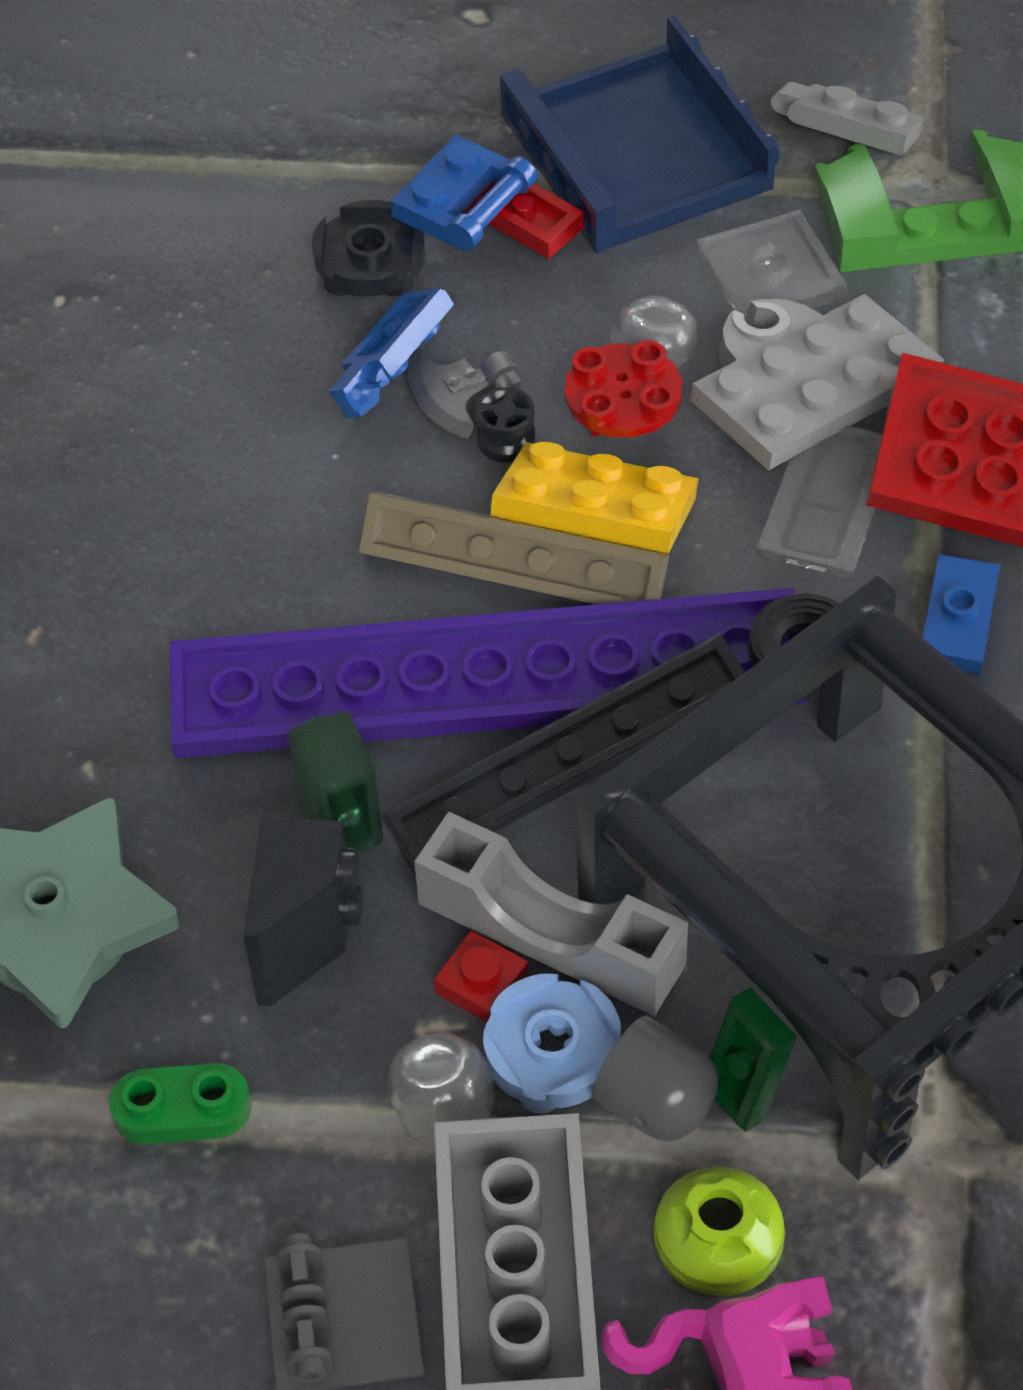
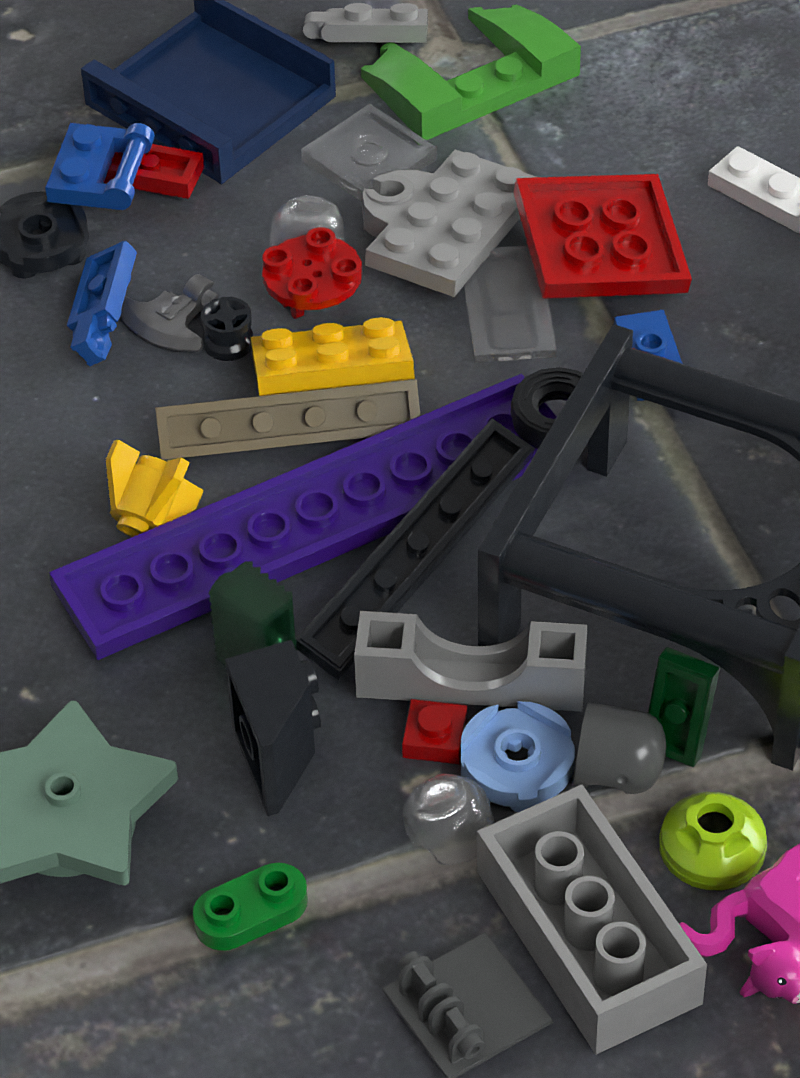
camera: 25 degrees left, 5 degrees down
none -> yellow brick [106,440,204,537]

